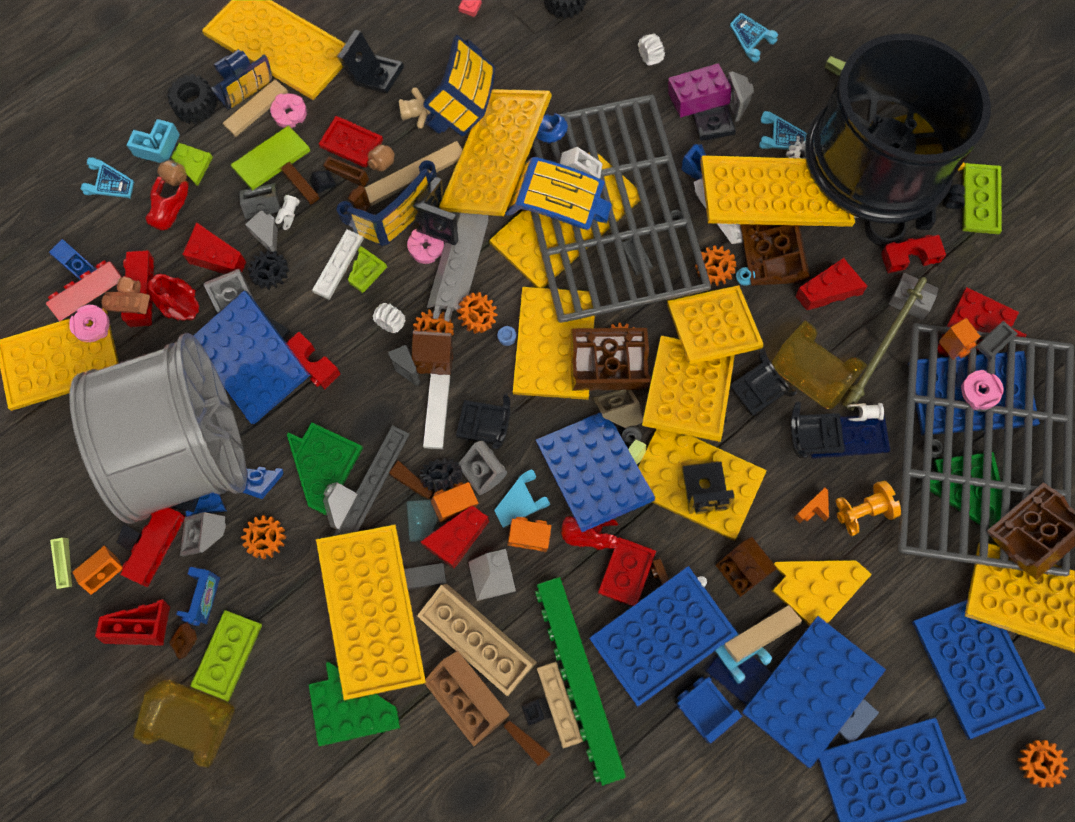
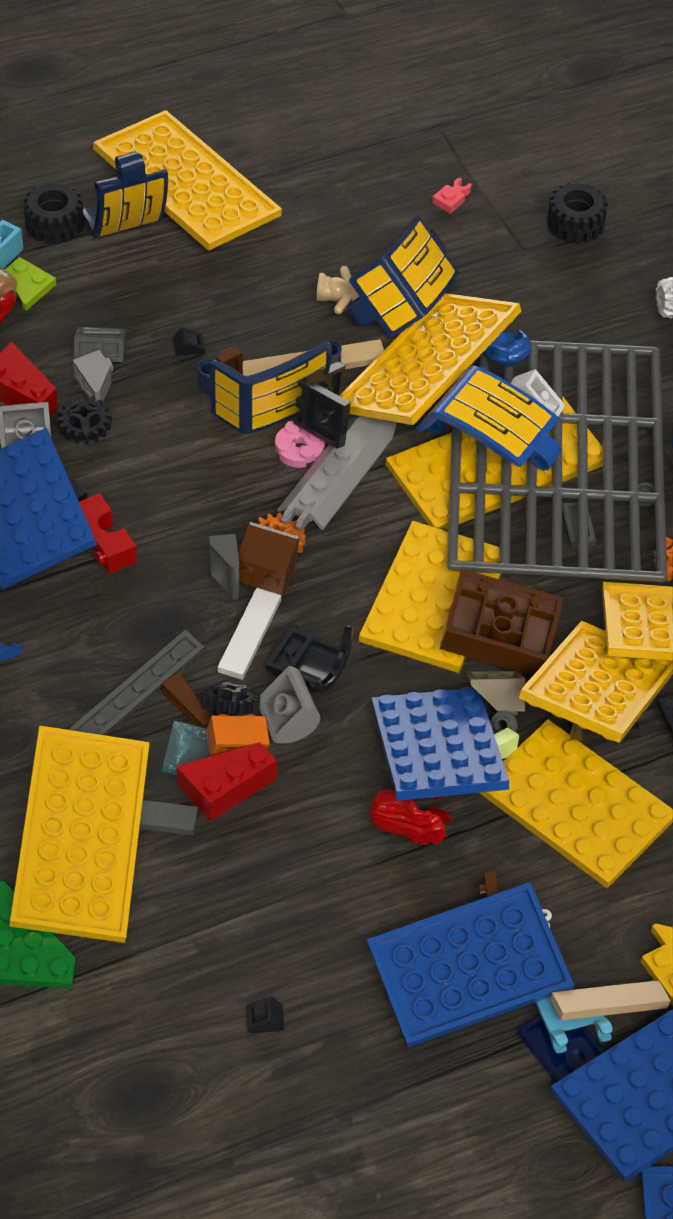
camera: 10 degrees right, 20 degrees down
tan tile [223,79,288,137] -> none
lime tile [231,126,310,191] -> none
bright pink plate [270,94,307,128] -> none
white piece [275,195,300,230] -> none
reddish brown piece [281,162,320,205] -> none
green wing [287,422,363,516] -> none
white tile [312,229,363,300] -> none
red plate [319,116,383,168] -> none
reddish brown piece [323,157,369,187] -> none
light grey slope [323,483,357,529] -> none
black bracket [337,30,405,94] -> none
lime wing [348,246,387,293] -> none
medium nougat head [368,145,395,172] -> none
white gear [373,303,406,333] -> none
tan arch [417,584,537,696] -> none
medium nougat slope [425,651,509,746] -> none
orange gear [457,292,497,334] -> none
light grey slope [468,549,516,601] -> none
medium azure flag [494,470,550,528] -> none
medium blue tile [497,326,516,346] -> none
reddish brown piece [504,721,551,766] -> none
orange brick [507,517,551,552] -> none
green brick [535,577,626,786] -> none
tan tile [537,662,583,748] -> none
red plate [598,537,656,607] -> none
blue panel [676,677,742,744] -> none
black bracket [682,462,735,514] -> none
reddish brown slope [716,537,777,597] -> none

